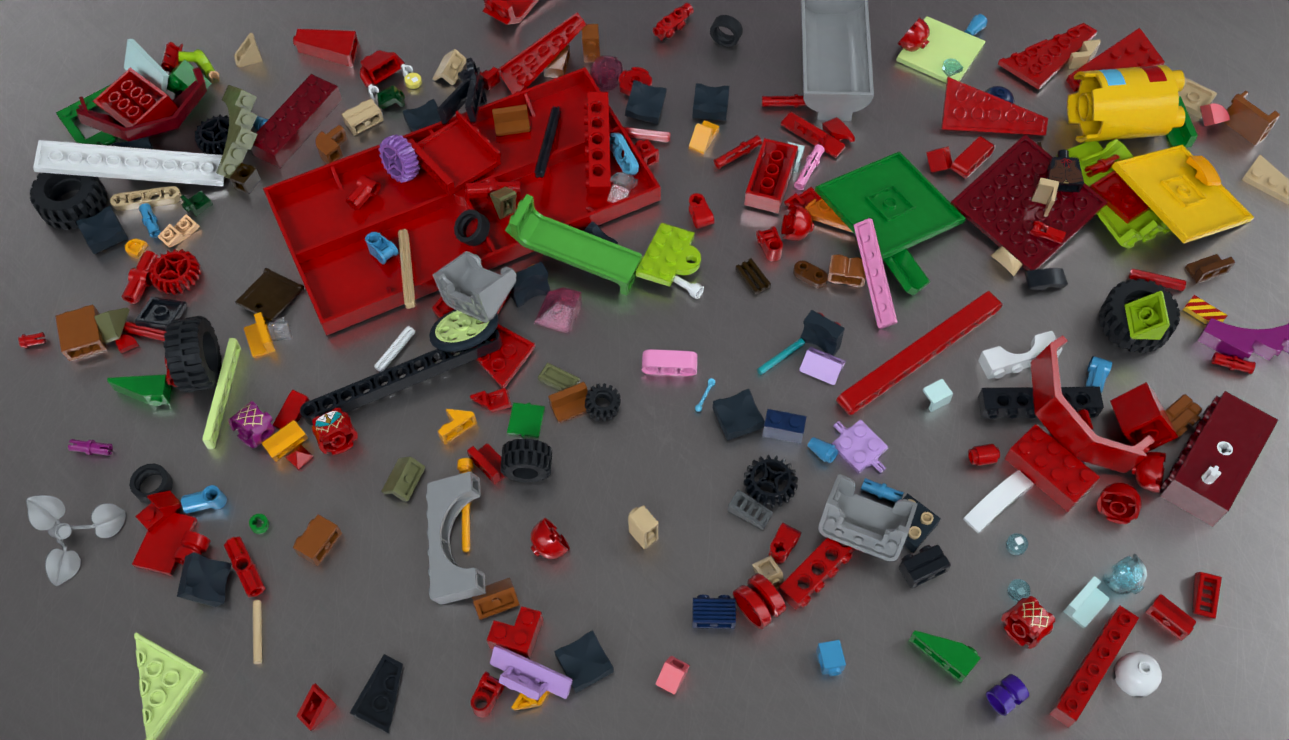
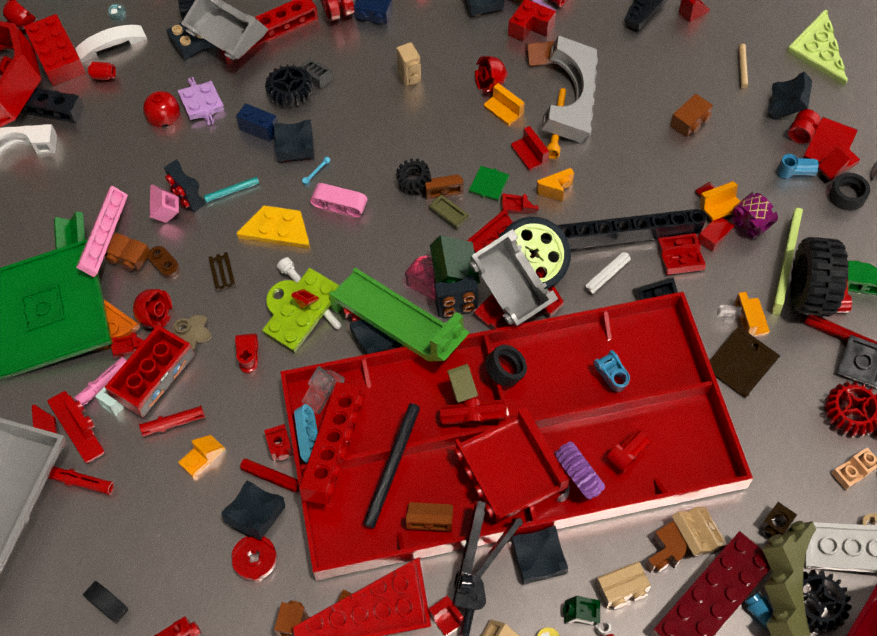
camera: 165 degrees left, 0 degrees up
dark green bracket [180,191,213,216] -> none
red piece [224,536,266,598] -> none
green bush [249,514,269,534] -> none
red brick [312,408,358,455] -> none
olive panel [381,456,425,502] -> none
tan axle [398,229,416,309] -> none
black tyre [500,439,552,482] -> none
clear pink cylinder [590,55,623,90] -> none
black brick [692,83,730,121] -> none
tan bracket [752,556,784,590] -> none
red piece [756,226,783,262] -> none
red piece [769,523,802,565] -> none
lavender panel [800,347,846,385] -> none
dark azure cone [808,437,838,463] -> none
red beam [836,291,1003,415] -> none
dark azure pin [861,478,904,503] -> none
light aqua panel [923,379,953,412] -> none
none -> red cylinder [143,91,180,127]
none -> bright pink slope [150,184,179,223]
none -> dark tan plate [173,315,212,350]
none -> yellow wing [237,205,310,249]
none -> red slope [291,289,319,309]
none -> dark green brick [430,235,480,285]
none -> light orange panel [484,83,525,126]
none -> black slope [633,277,678,300]
none -> red slope [657,233,706,275]
none -> tan slope [672,507,727,556]

